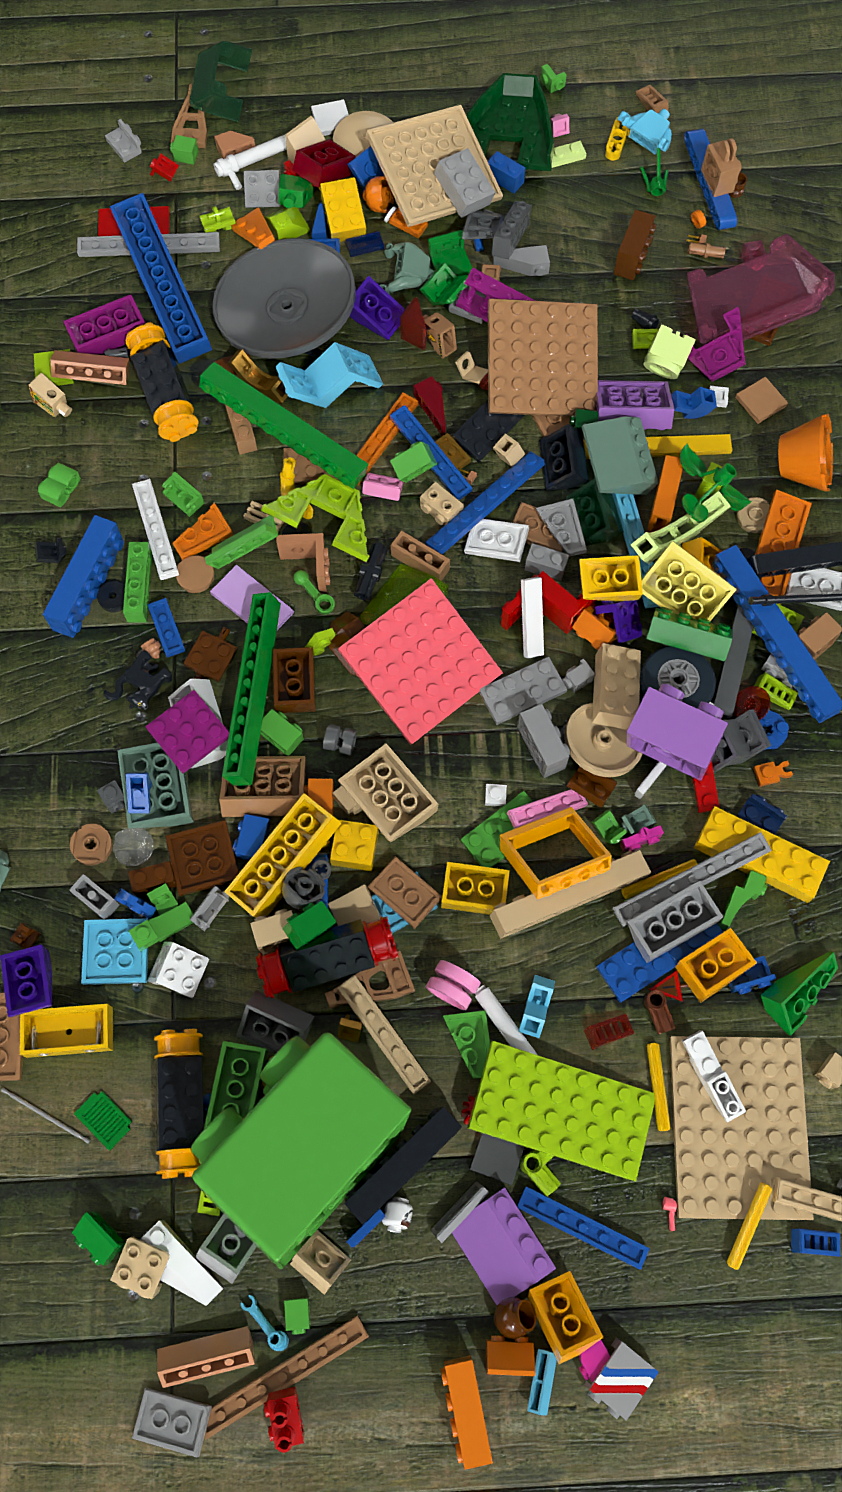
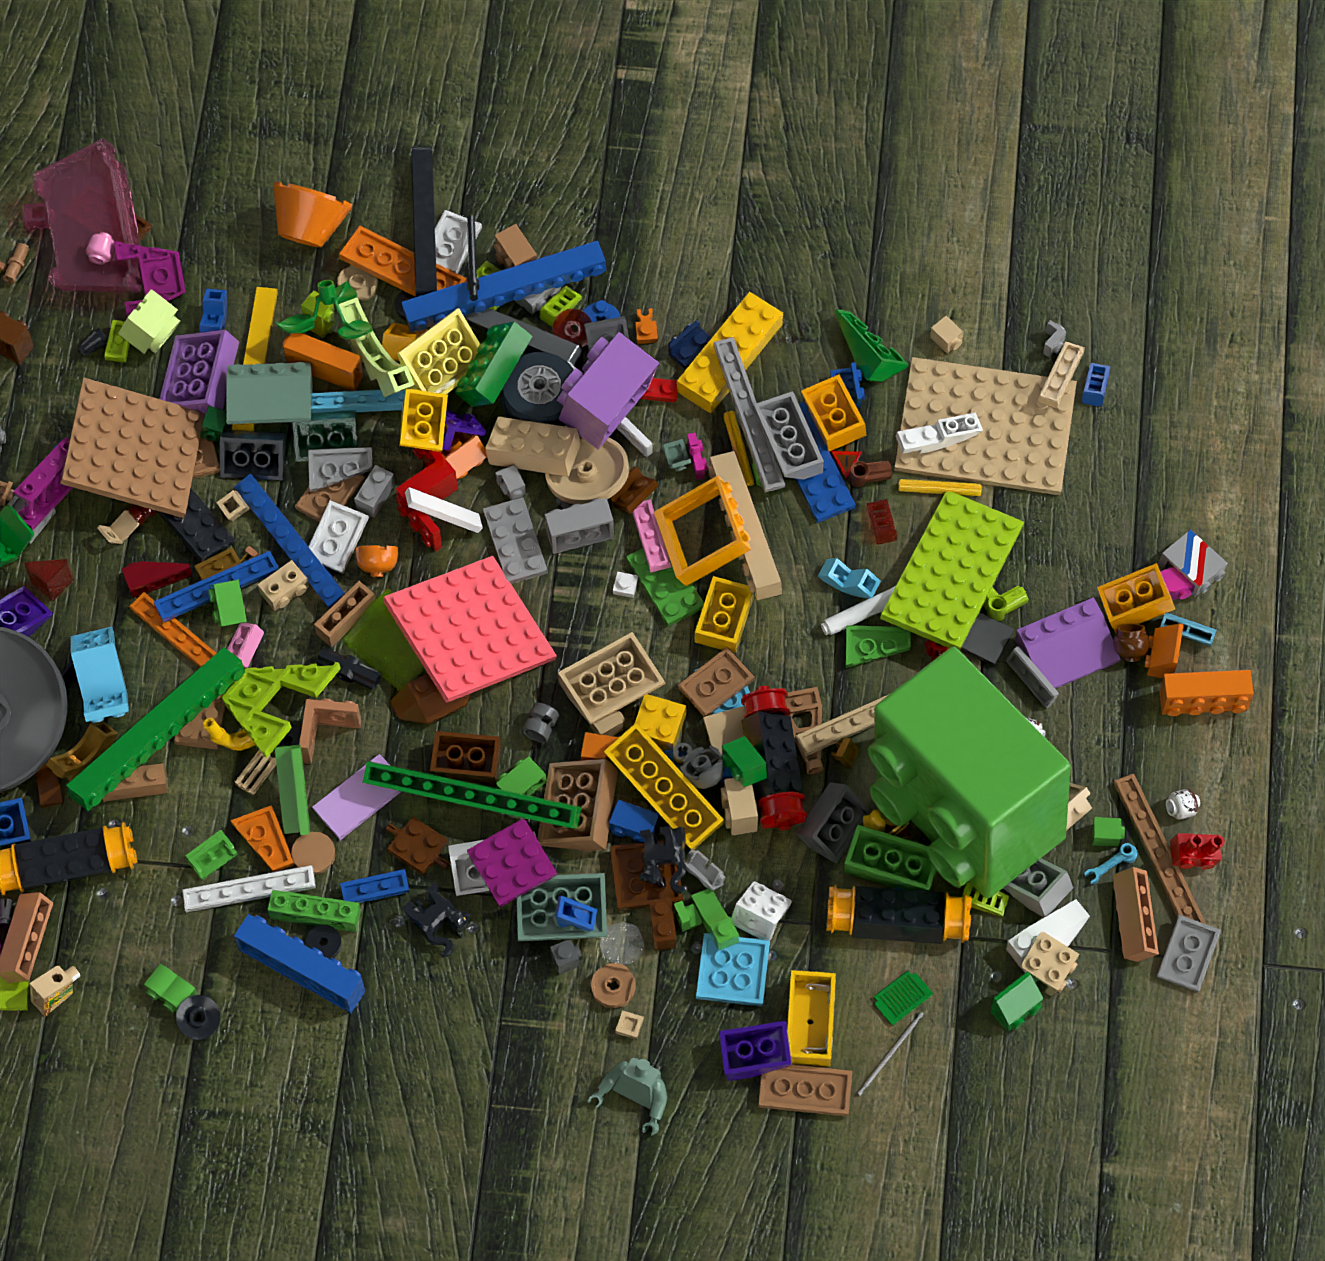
camera: 80 degrees left, 5 degrees down
reddish brown tile [10,922,41,949] -> none
black bracket [35,538,66,563] -> none
light grey brick [69,874,119,920] -> none
blue plate [114,888,157,919] -> none
nougat plate [141,638,161,659] -> none
bright green piece [293,570,335,615] -> none
lime plate [304,628,336,656] -> none
medium nougat torso [420,313,457,359] -> none
bright pink wheel [426,960,481,1010] -> none
blue plate [517,1187,650,1270] -> none
bright green bracket [592,810,627,844] -> none
coral hand [662,1197,677,1231] -> none
white plate [709,386,729,408] -> none
bright green slope [718,870,768,930] -> none
yellow axle [727,1182,772,1270] -> none
medium nougat tile [735,377,788,424] -> none
none -> bright pink head [86,232,115,264]
none -> black dish [176,995,221,1040]
none -> orange cylinder [356,545,398,577]
none -> tan plate [616,1010,644,1040]
none -> black animal [639,826,688,894]
none -> white head [1166,789,1200,820]

